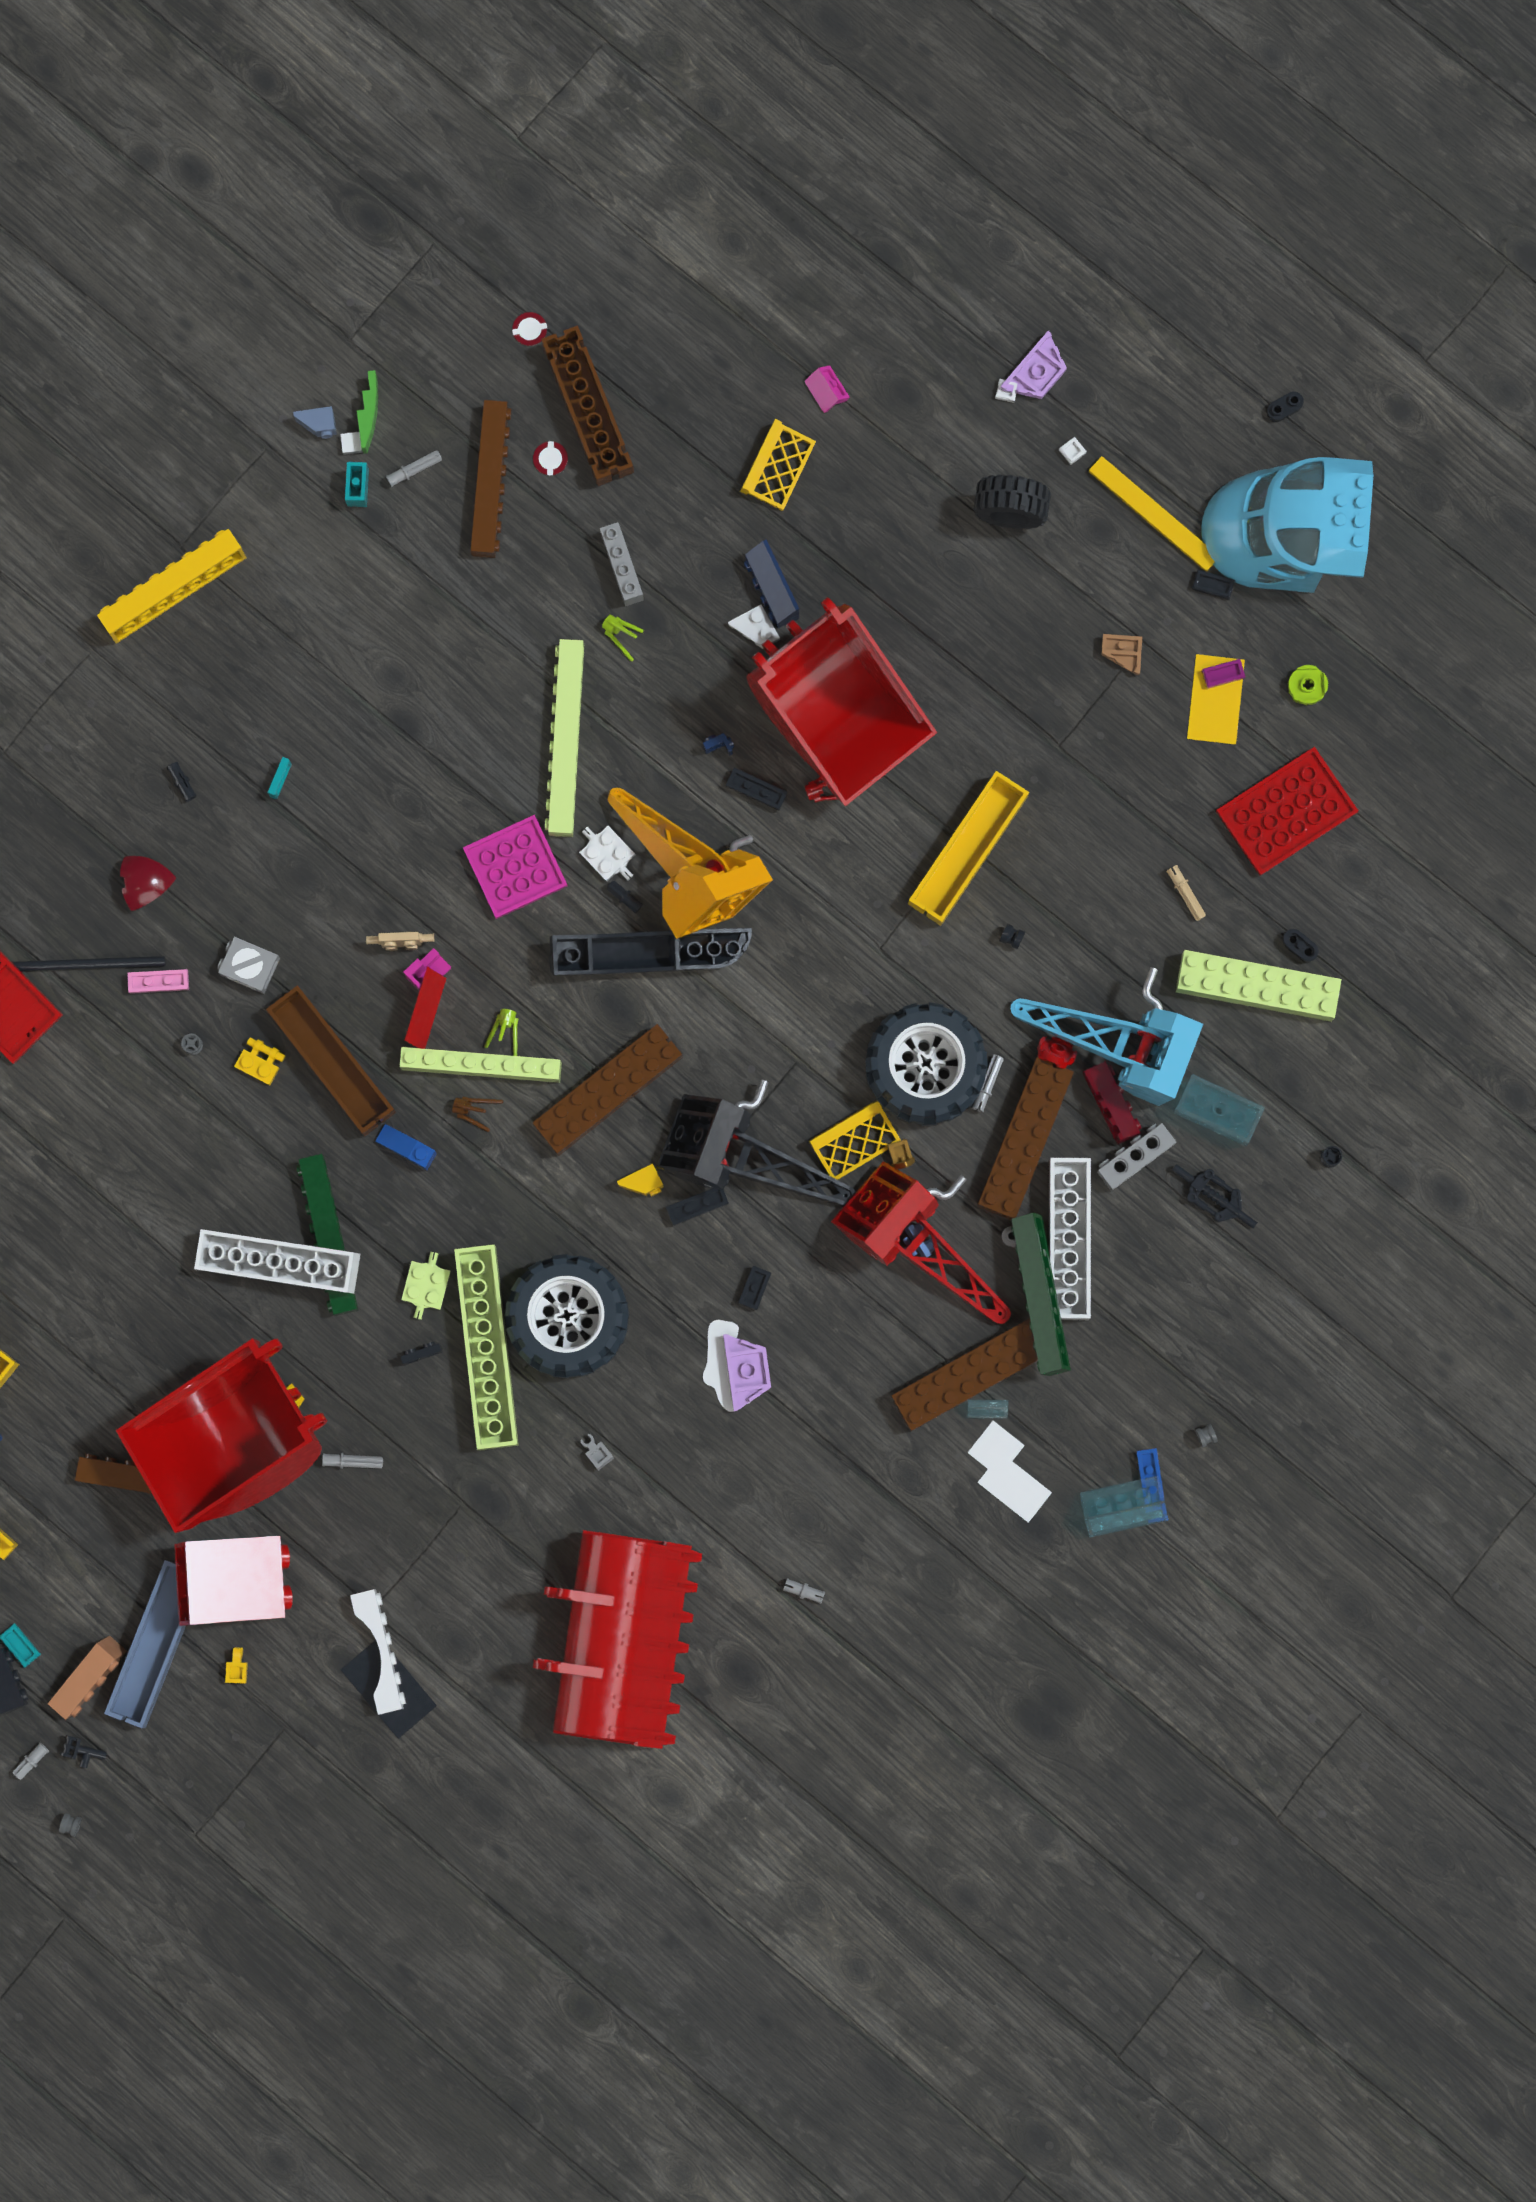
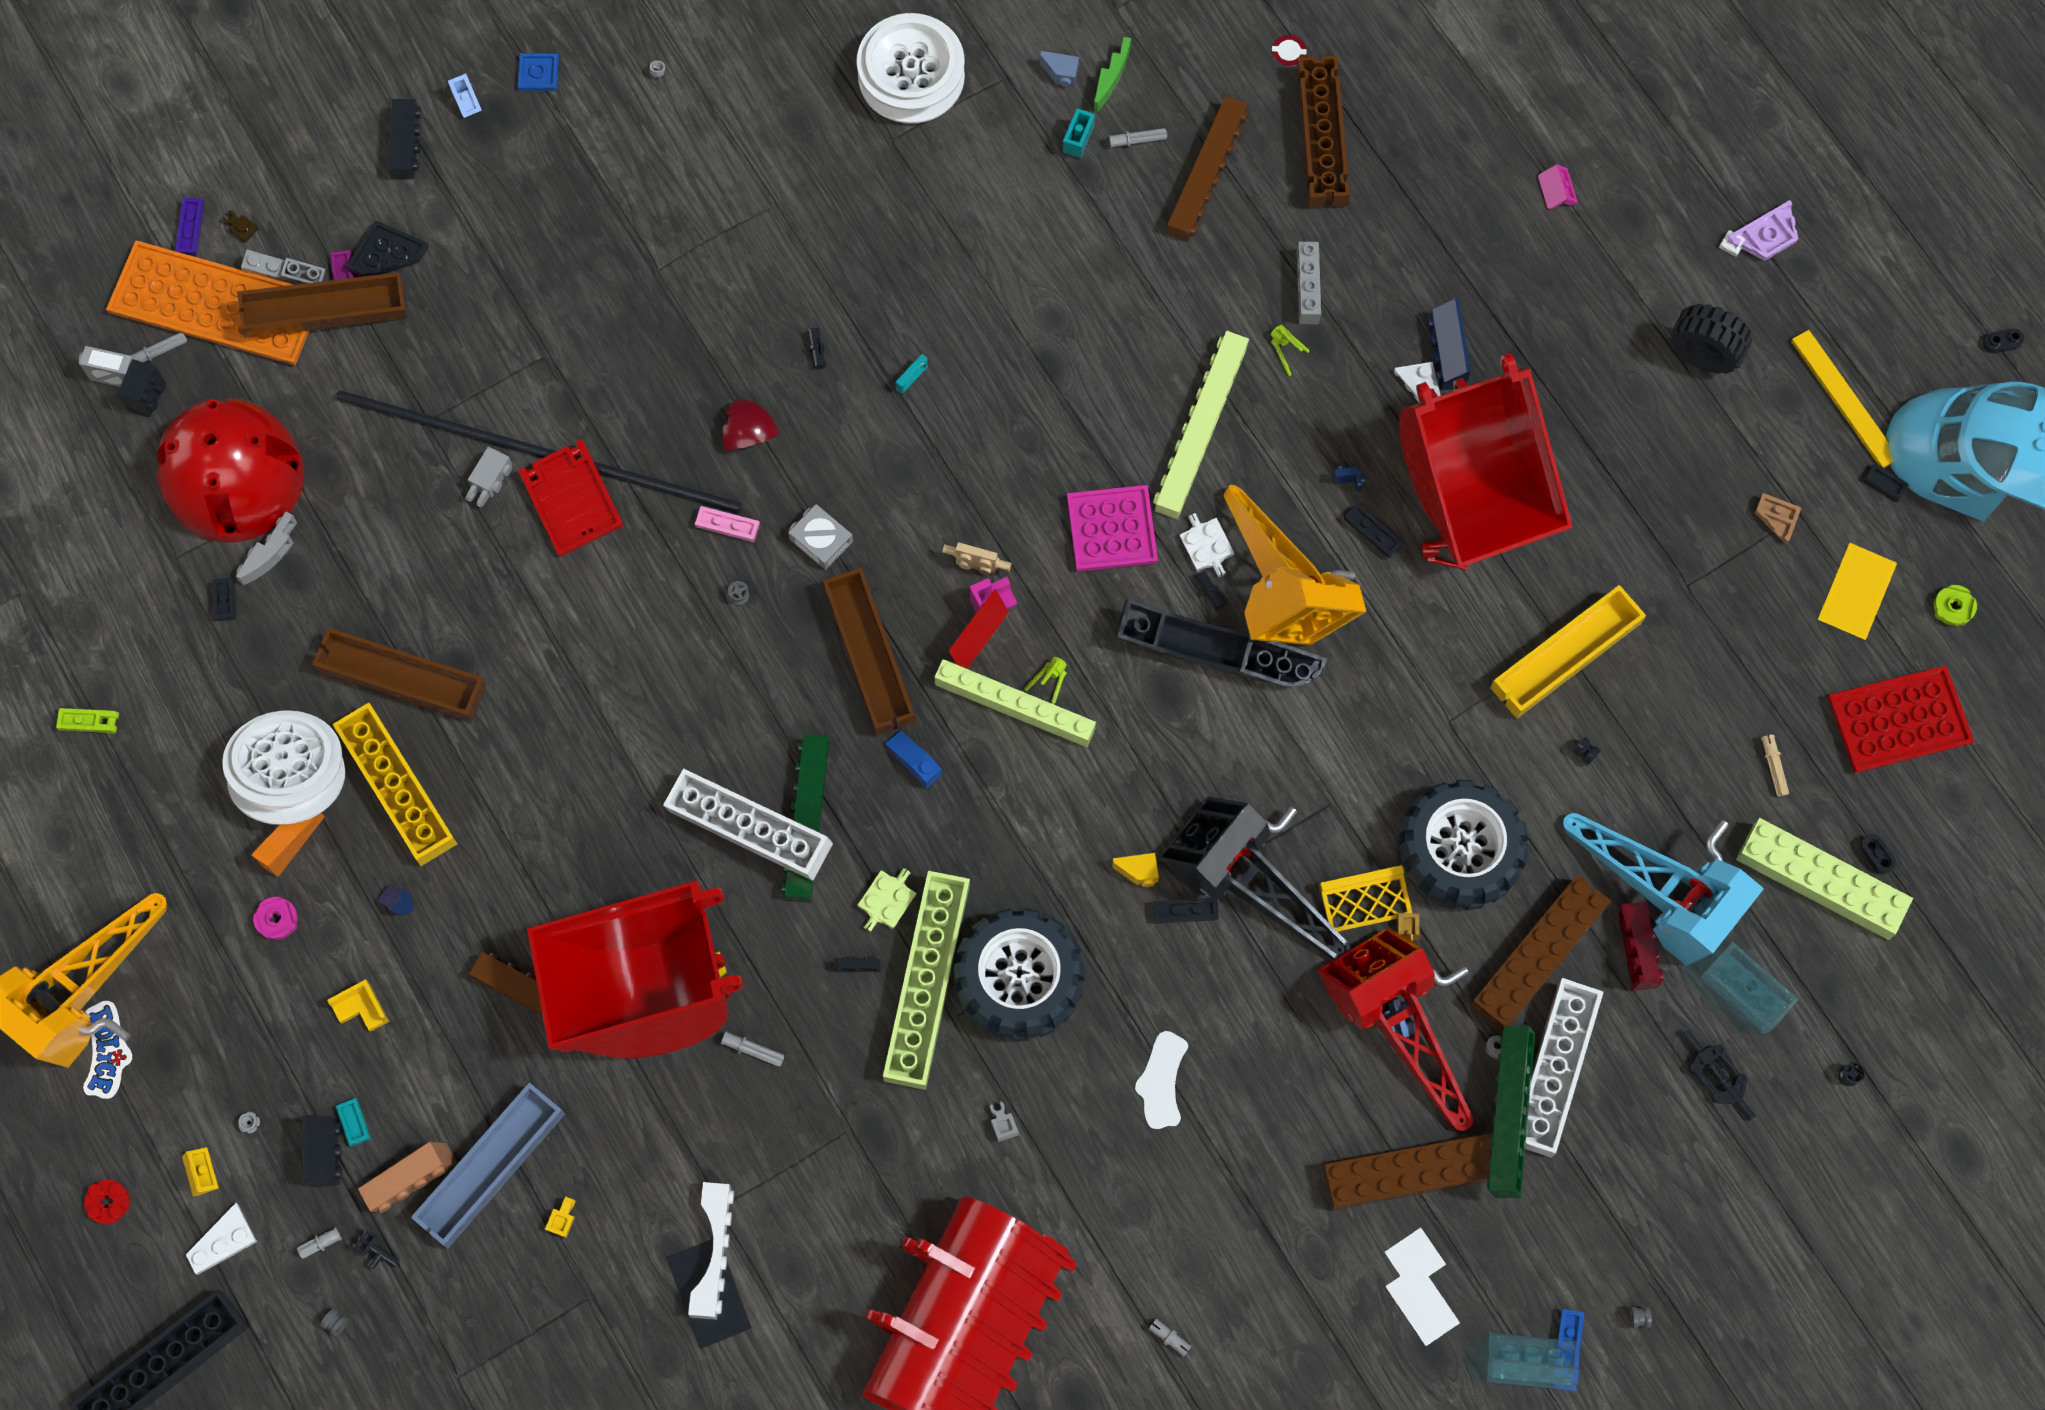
camera: 15 degrees right, 10 degrees down
yellow brick [97,529,246,644] -> none
brick [174,1536,293,1626] -> none
yellow plate [234,1037,285,1085] -> none
white tile [341,432,363,455] -> none
reddish brown plant [452,1096,503,1132] -> none
sticker [533,441,568,475] -> none
reddish brown piece [533,1024,683,1156] -> none
lavender wing [723,1334,771,1412] -> none
black plate [739,1266,772,1310] -> none
yellow fence [740,419,816,511] -> none
clear light blue tile [967,1400,1008,1418] -> none
light grey axle [972,1054,1003,1113] -> none
red plate [1037,1036,1077,1069] -> none
white tile [1059,437,1087,465] -> none
light grey brick [1097,1123,1176,1191] -> none
magenta tile [1202,659,1246,689] -> none
none -> white wheel [857,13,965,123]

